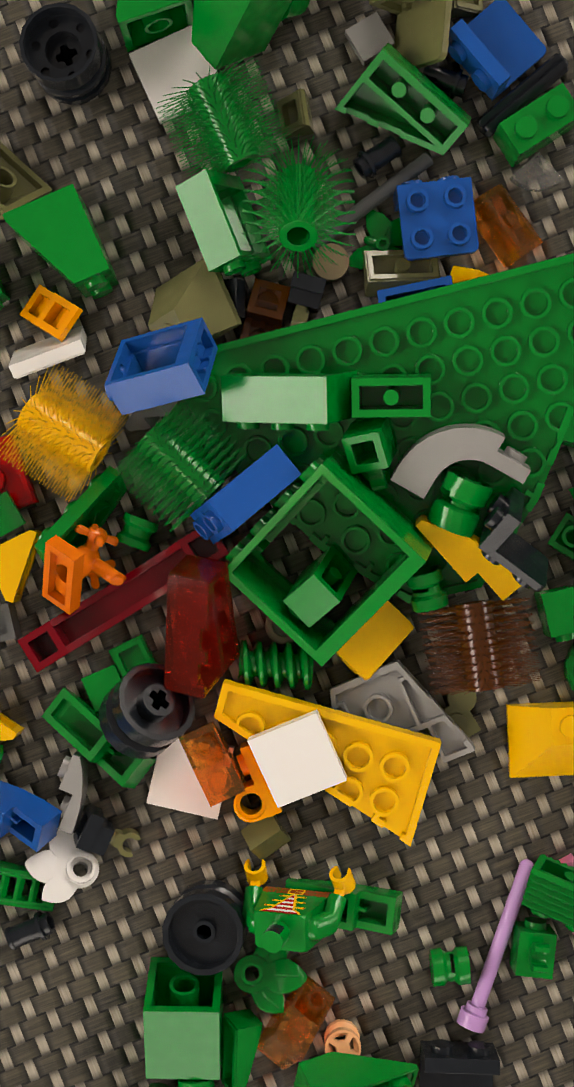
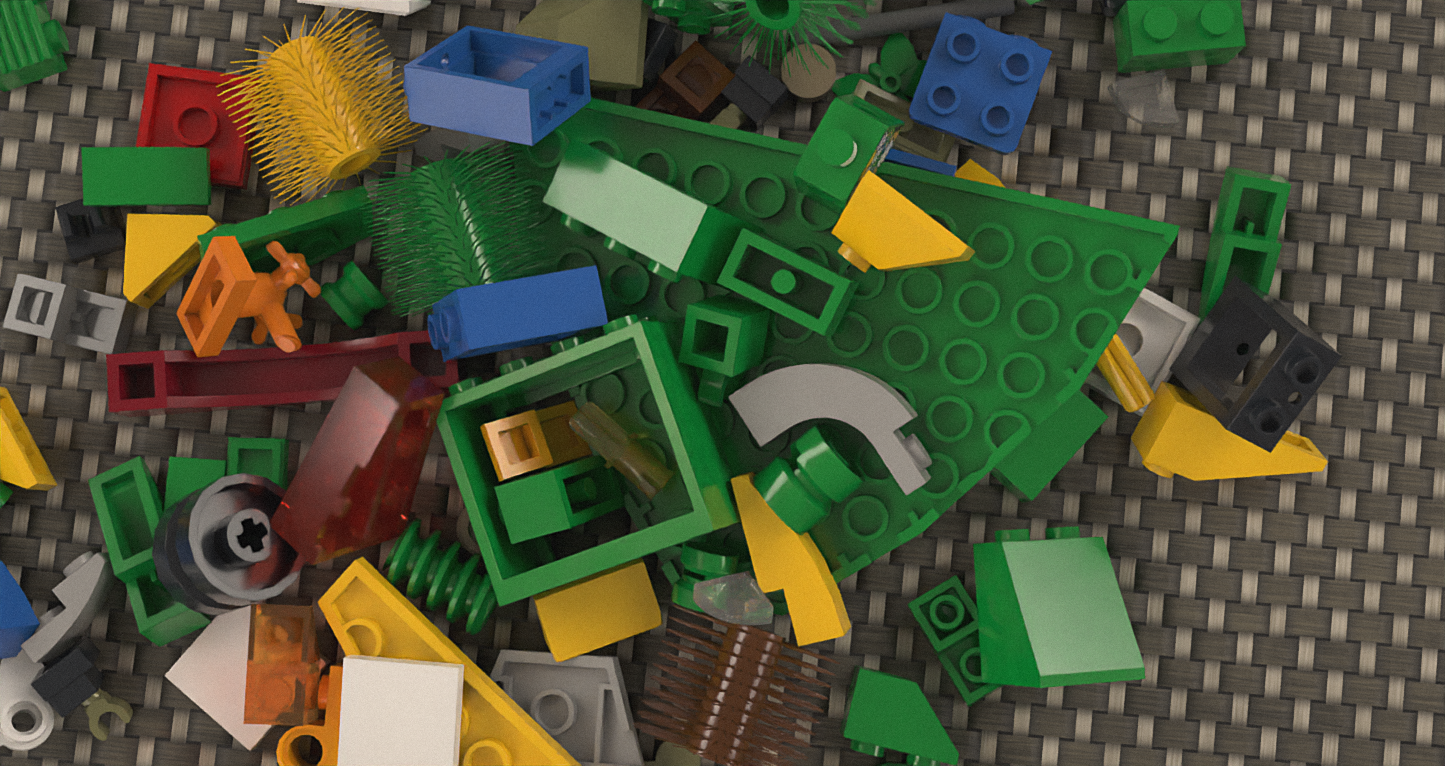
camera: 25 degrees right, 5 degrees down
clear orange slope [474,183,543,268] -> none
black bracket [478,486,548,592] -> none
none -> light orange slope [480,400,592,482]
none -> clear yellow axle [569,401,675,501]
none -> clear tile [693,571,774,625]
none -> green torso [793,94,905,216]
none -> yellow slope [831,170,975,273]

